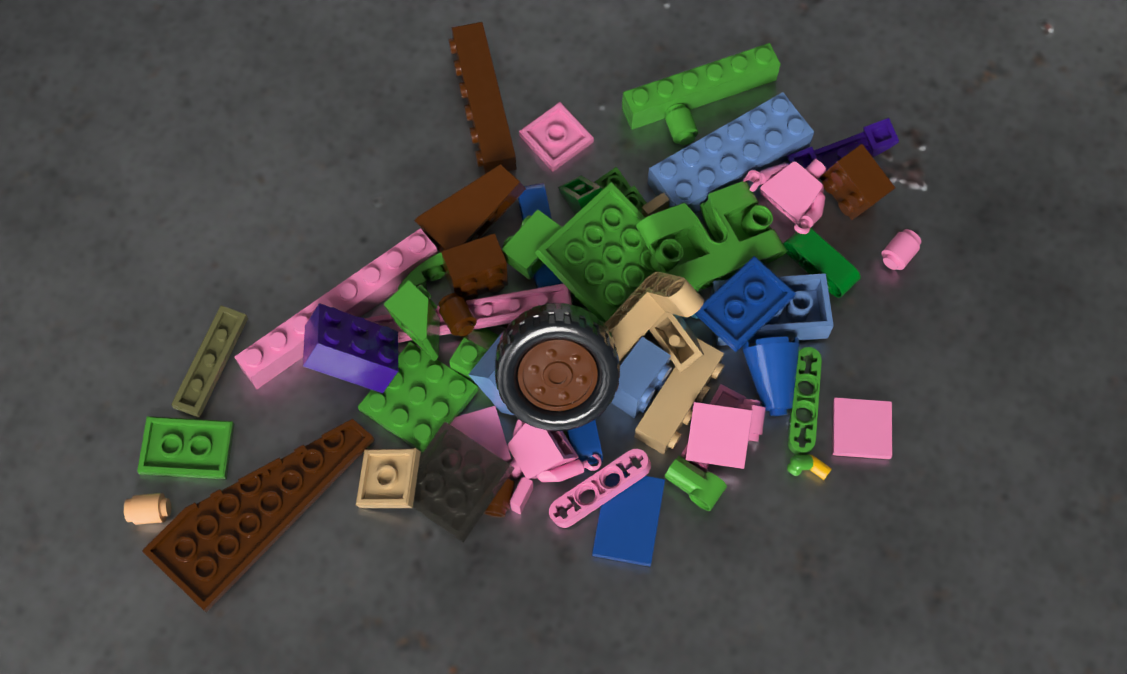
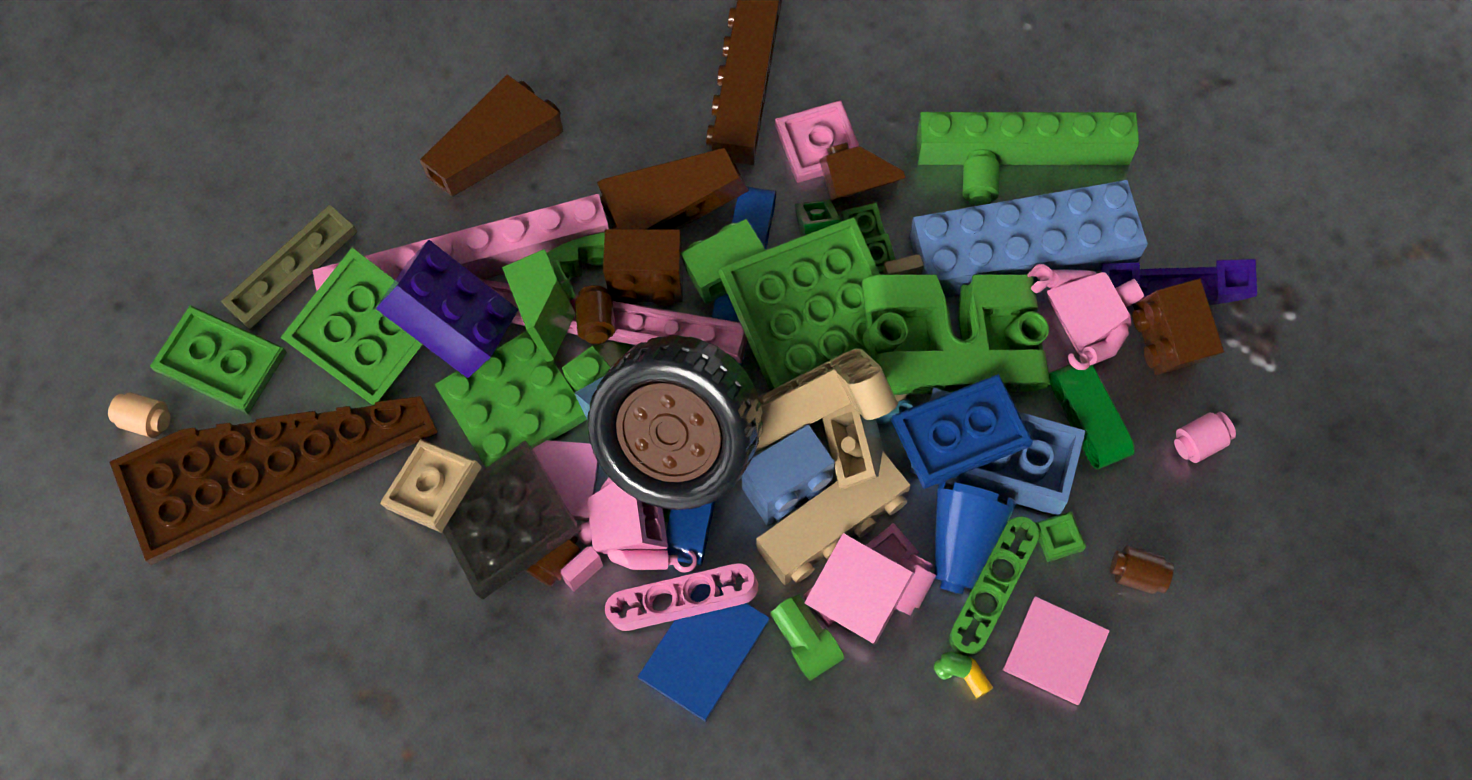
camera: 25 degrees right, 0 degrees up
none -> bright green plate [280,247,423,405]
none -> reddish brown slope [420,74,563,197]
none -> reddish brown slope [819,143,906,201]
none -> bright green tile [1035,511,1086,562]
none -> reddish brown brick [1110,545,1174,594]

